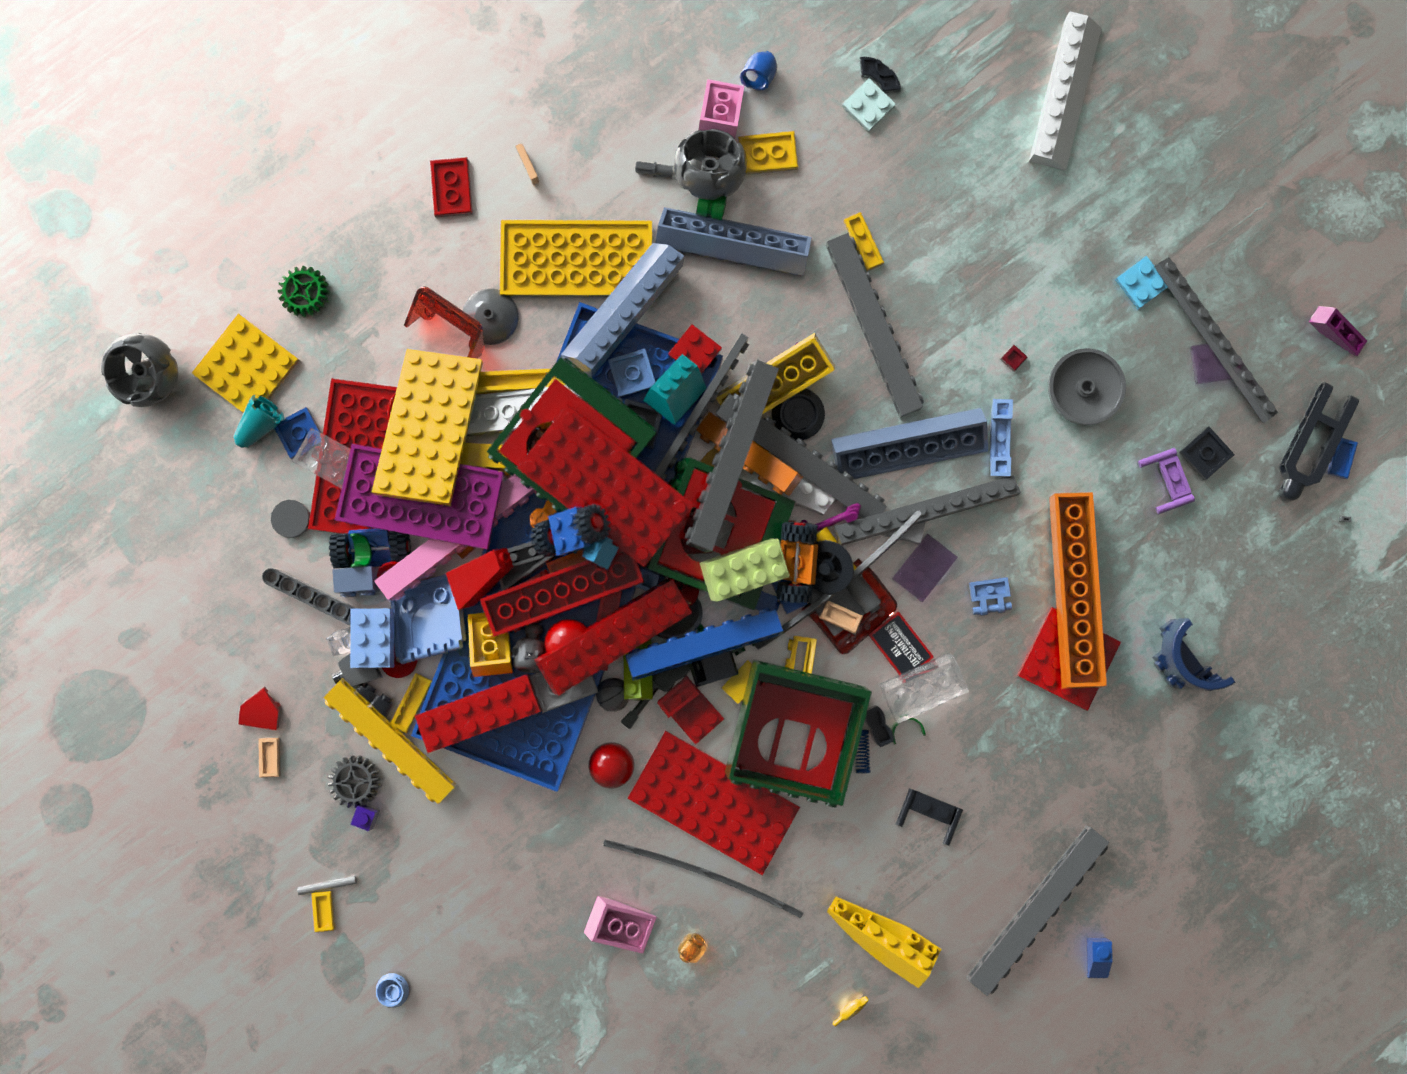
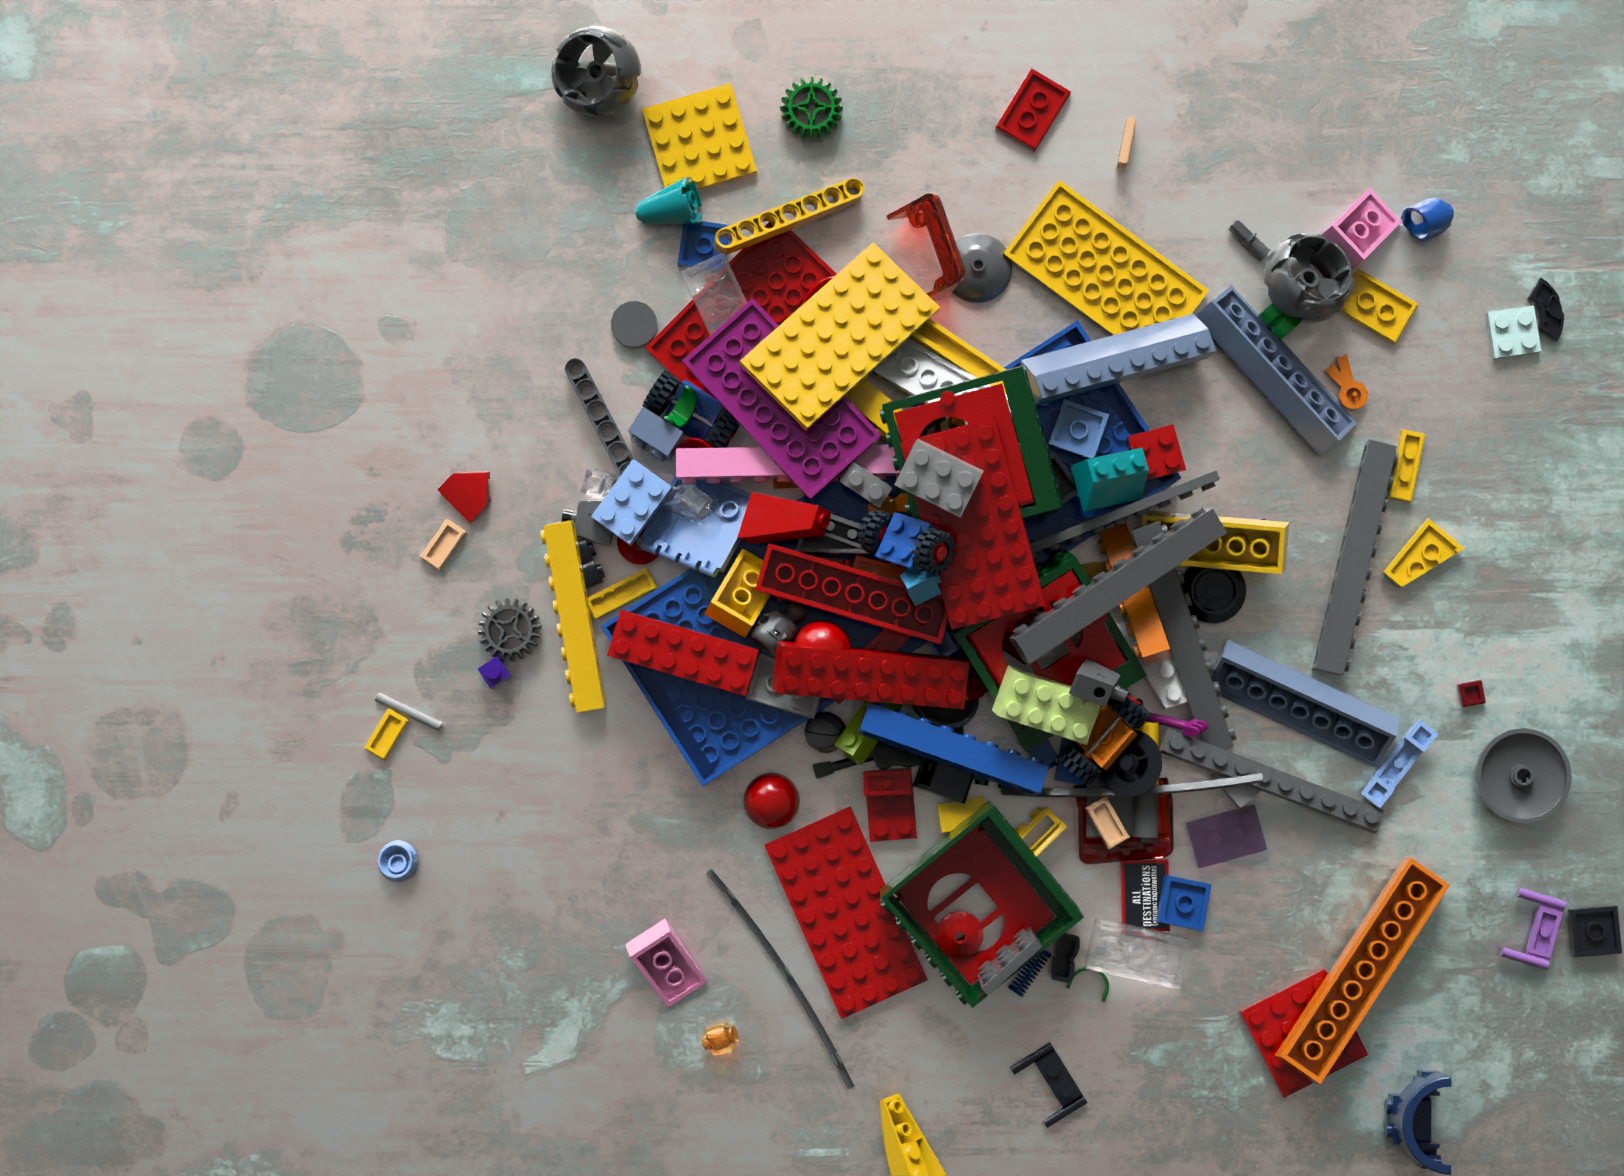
camera: 35 degrees right, 0 degrees up
medium blue plate [969,577,1012,616] -> none
none -> clear slope [662,484,713,521]
none -> yellow beam [713,178,864,255]
none -> light grey plate [839,462,893,508]
none -> light grey brick [895,439,984,518]
none -> red dish [936,911,984,959]
none -> dark grey plate [977,927,1042,995]
none -> dark grey torso [1069,658,1130,706]
none -> blue tile [1156,875,1212,931]
none -> orange piece [1324,354,1368,410]
none -> yellow wing [1382,518,1465,588]

